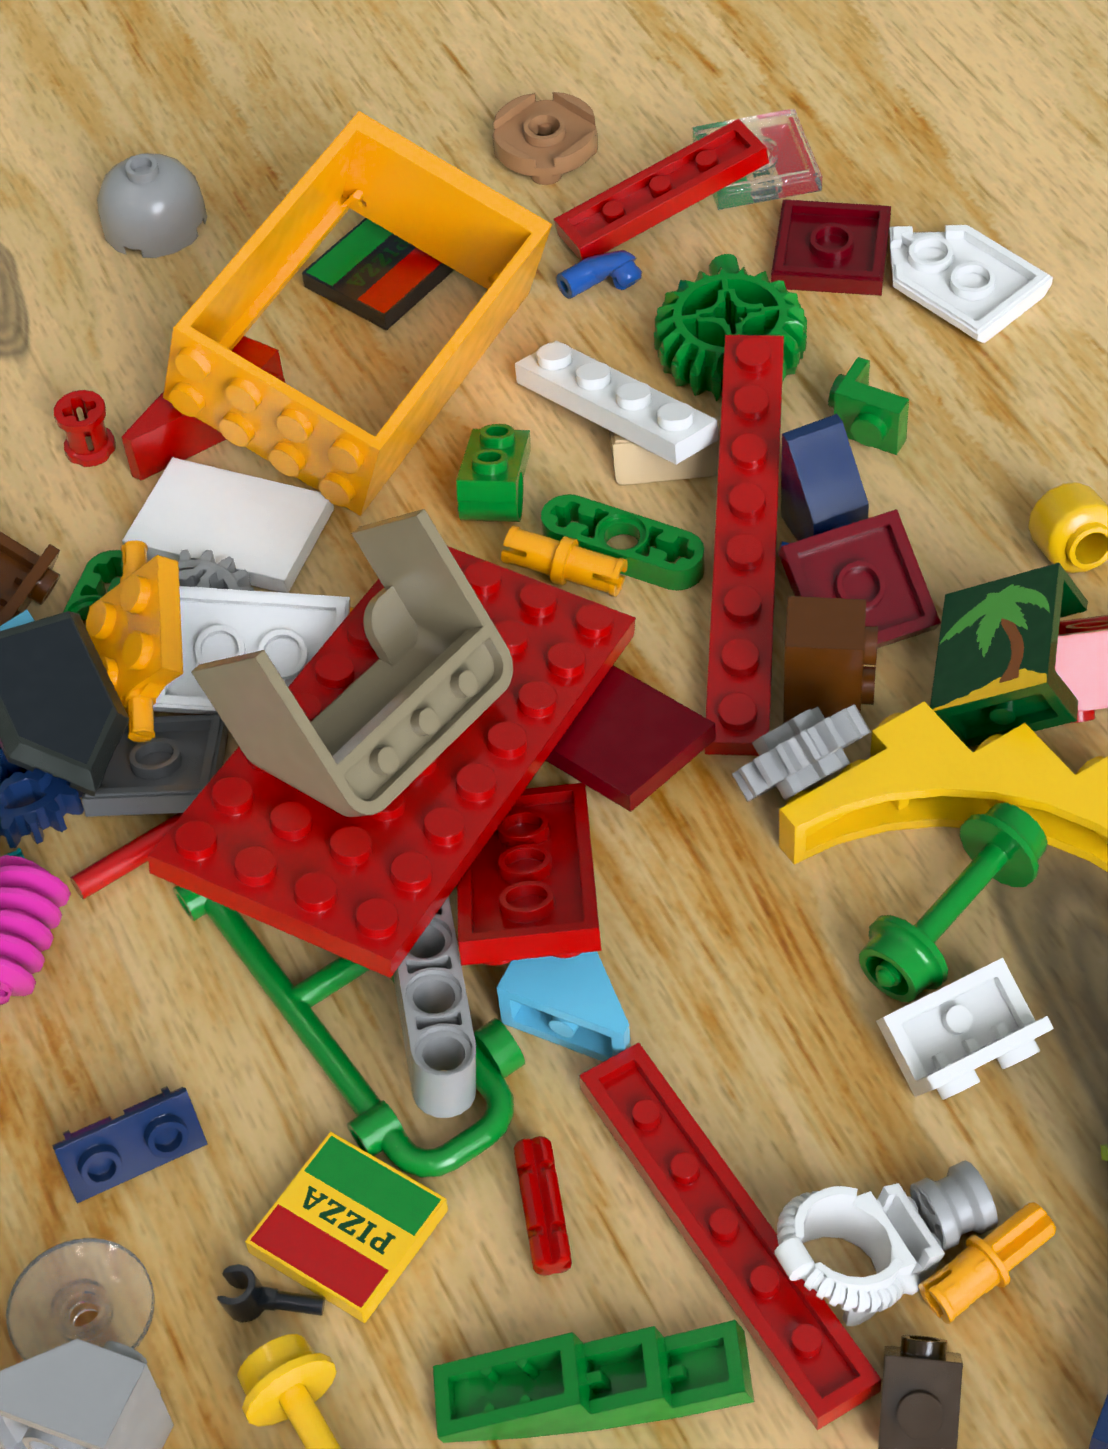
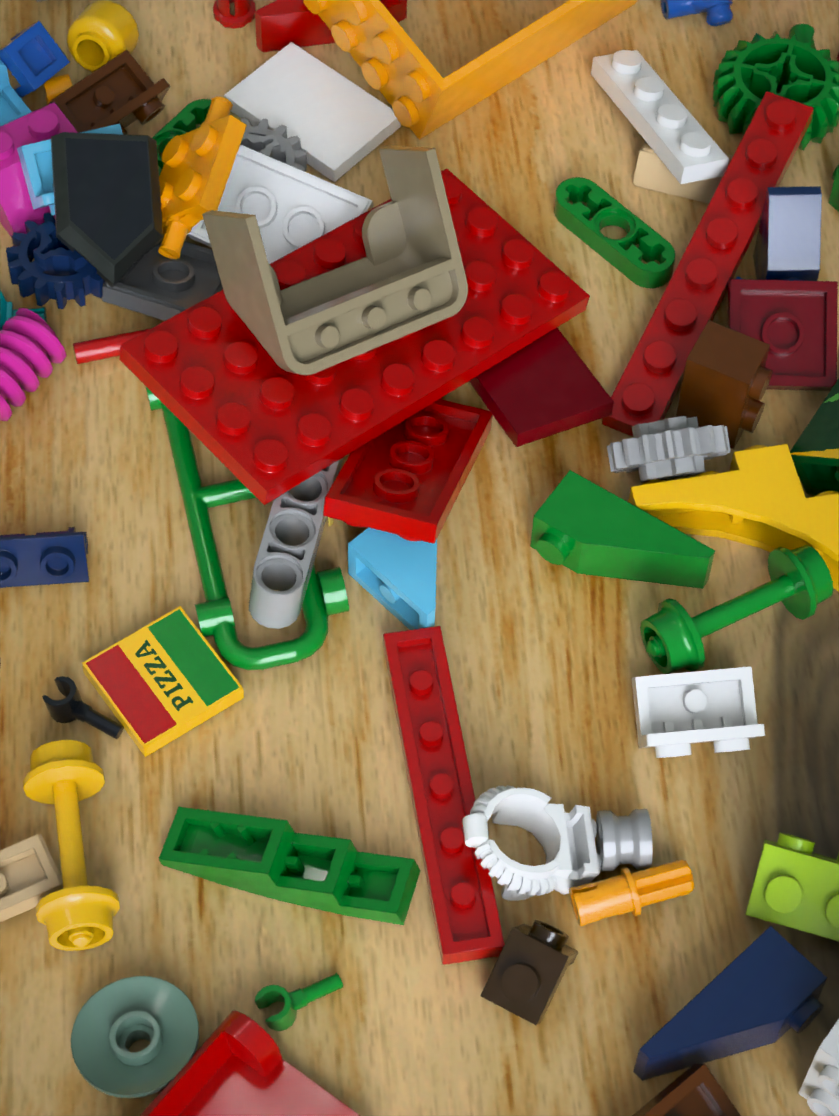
camera: 15 degrees right, 5 degrees up
green plate [456,424,530,522] -> none
light orange pin [501,525,628,597] -> none
red axle [513,1136,572,1276] -> none
none -> green slope [530,470,715,589]

